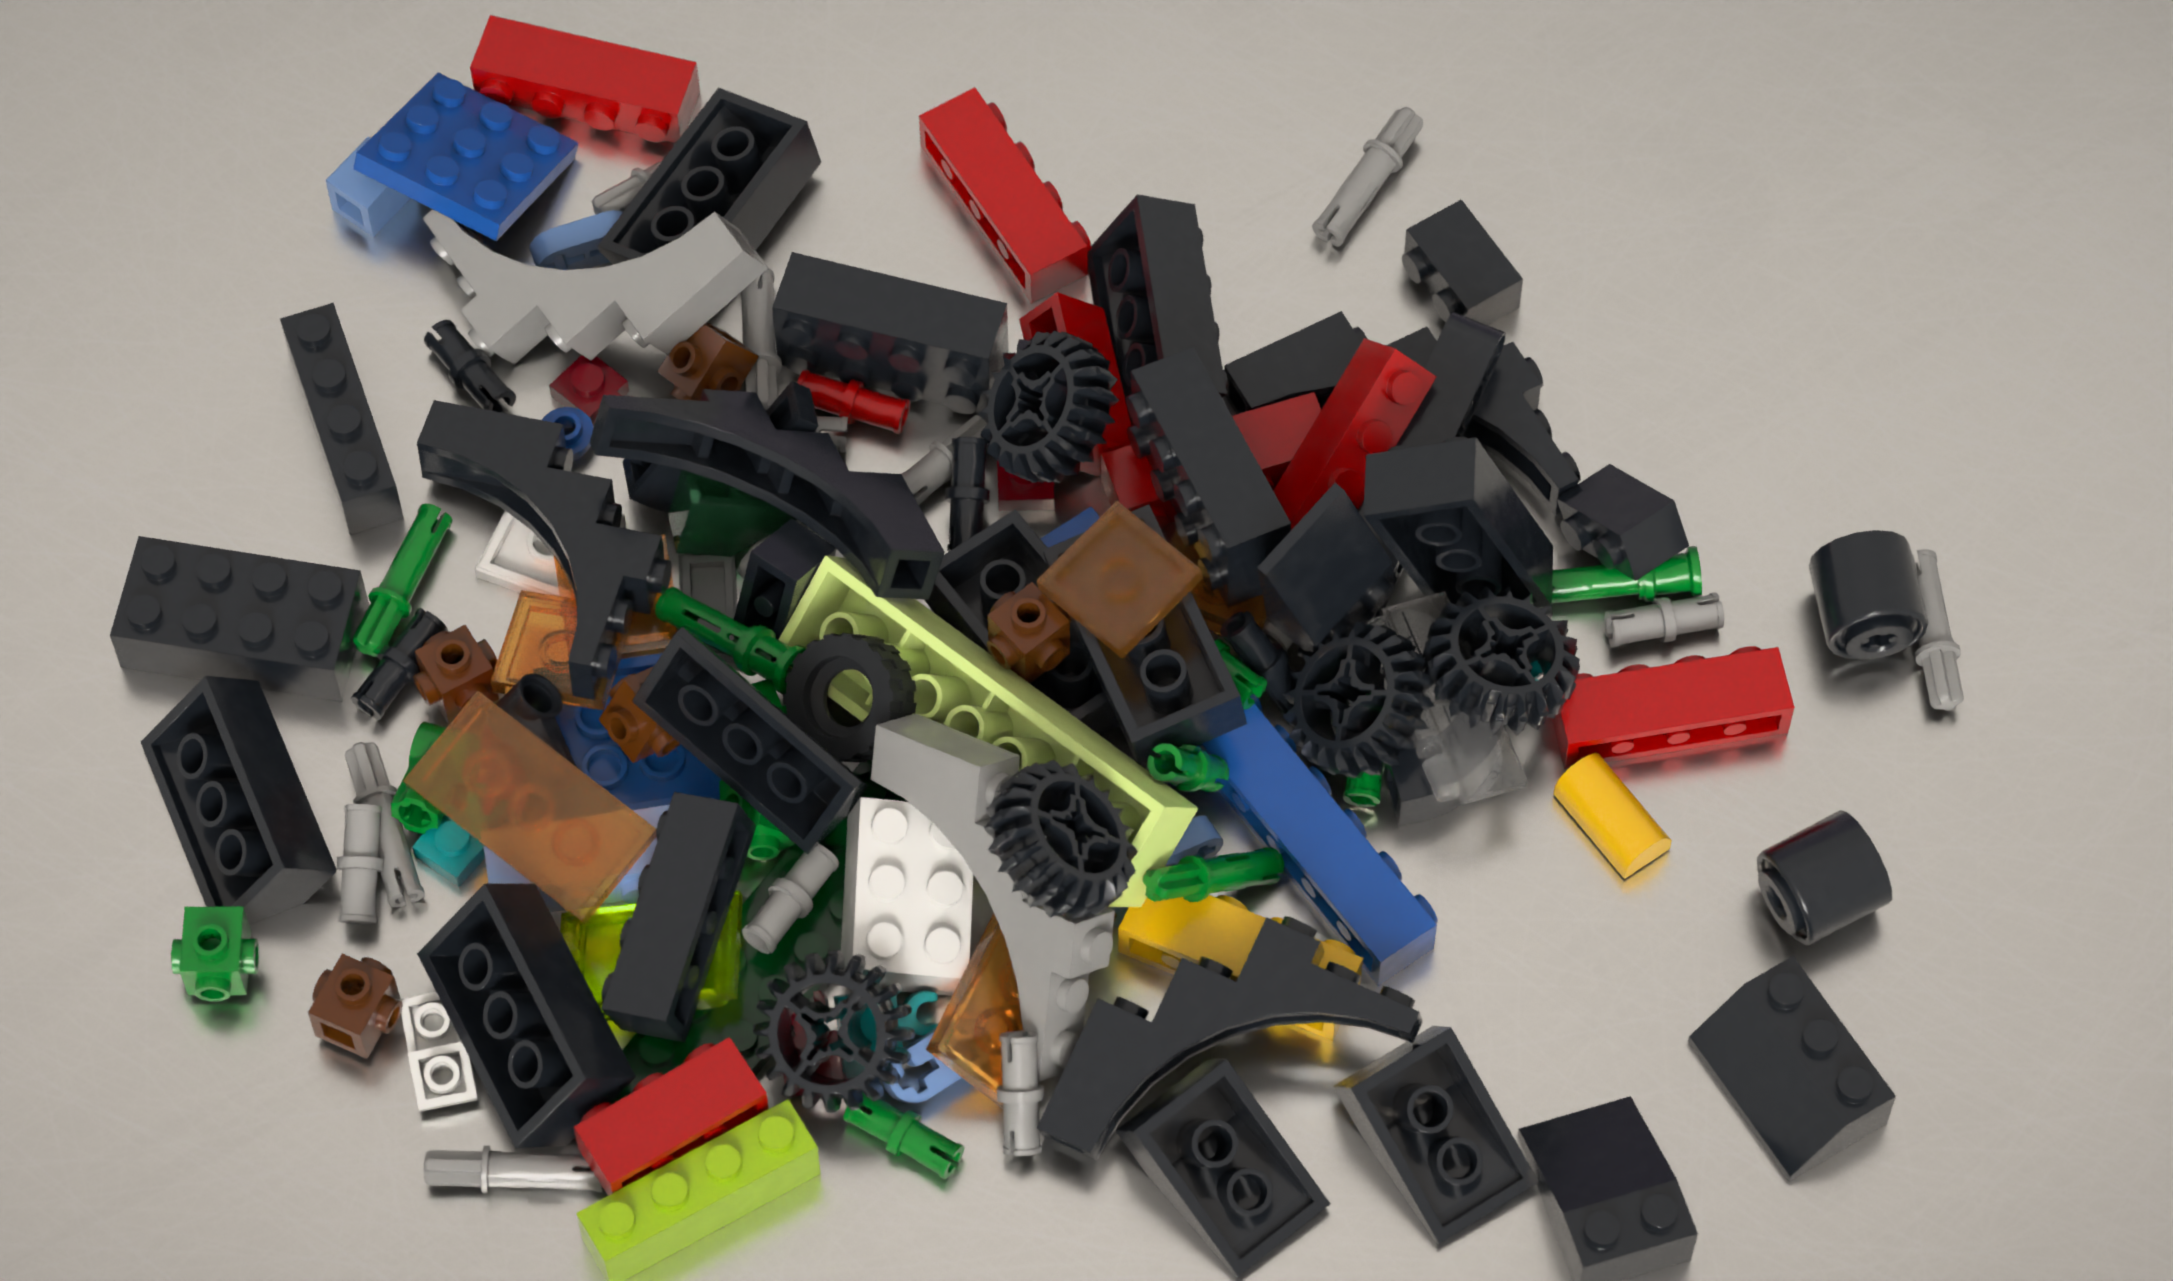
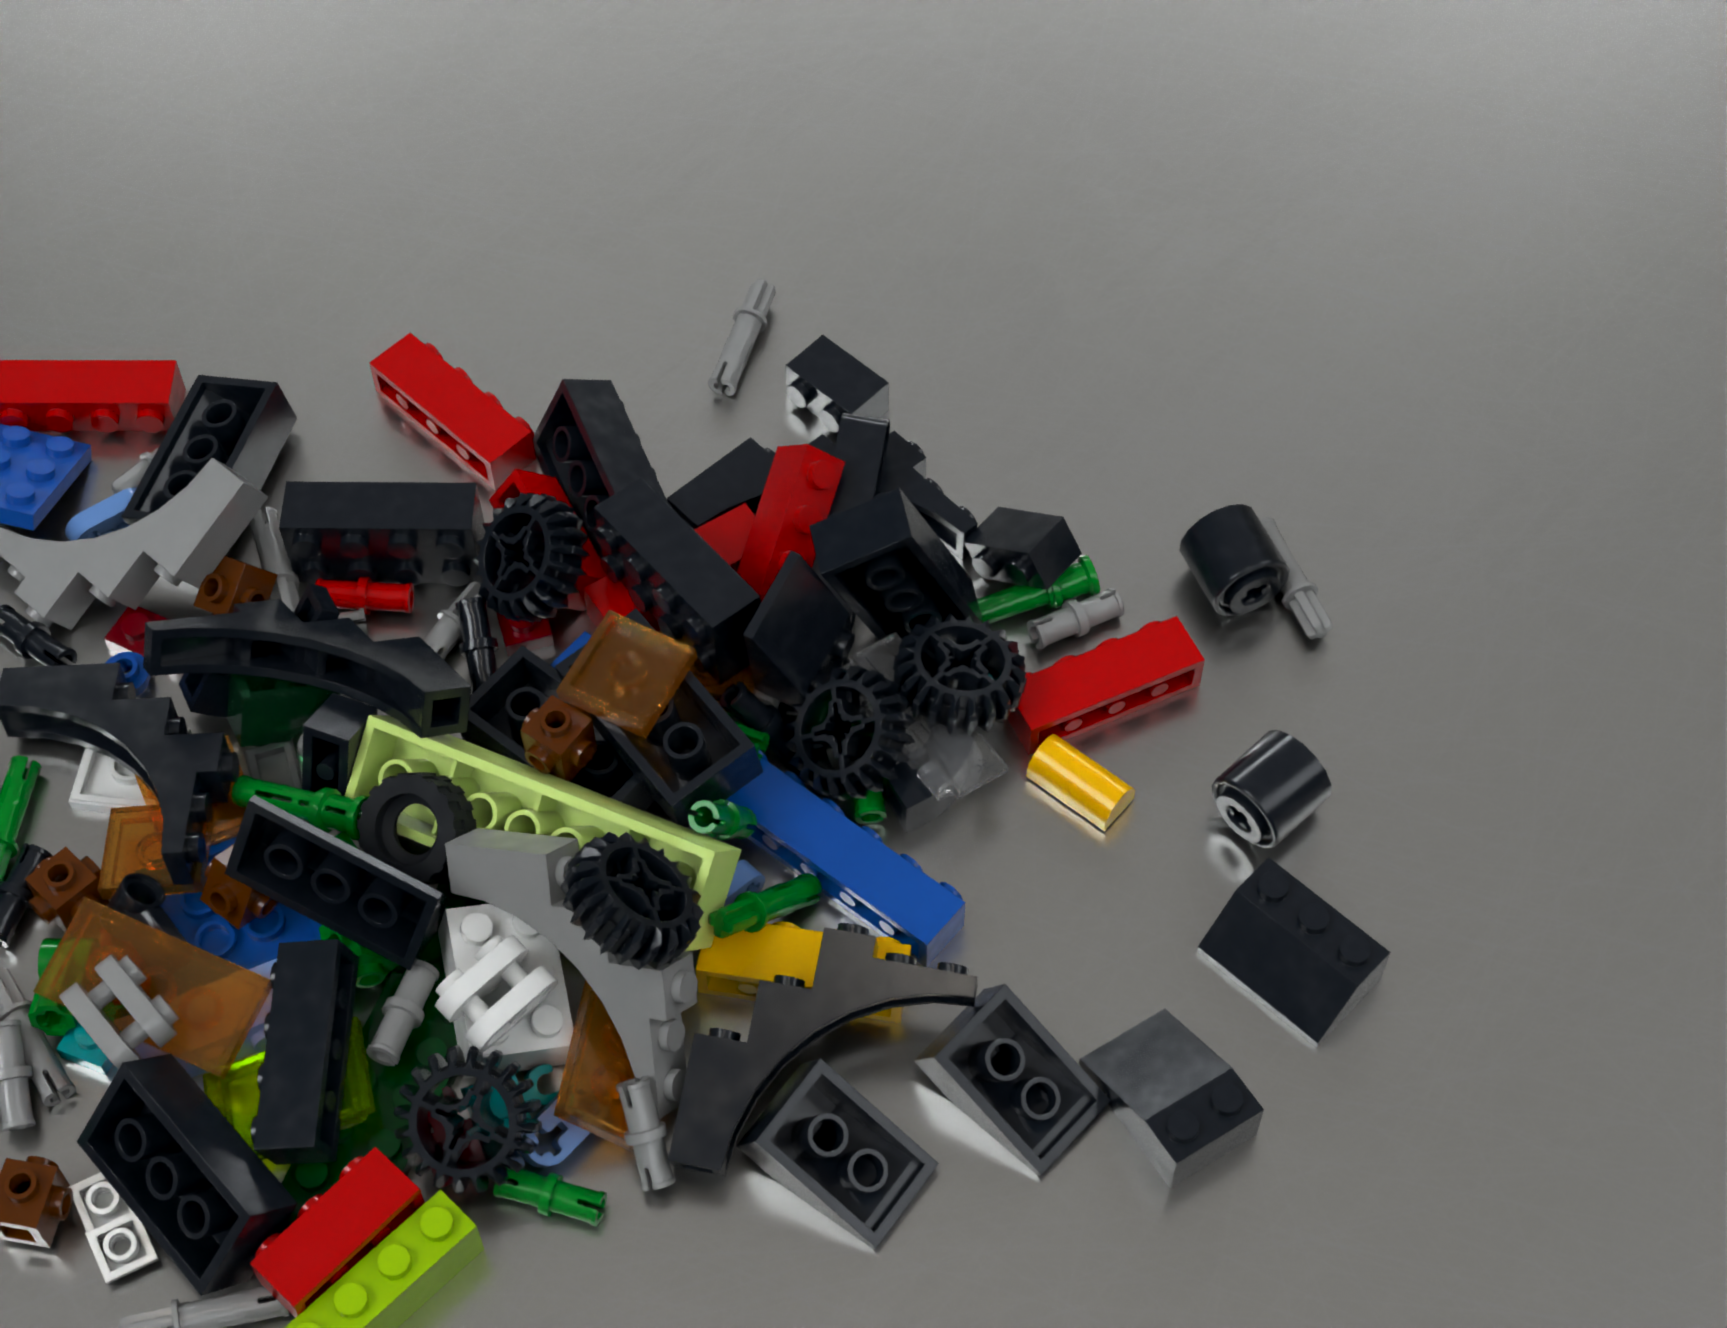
camera: 15 degrees left, 5 degrees down
none -> light grey brick [59,954,180,1070]
none -> white brick [435,935,558,1052]

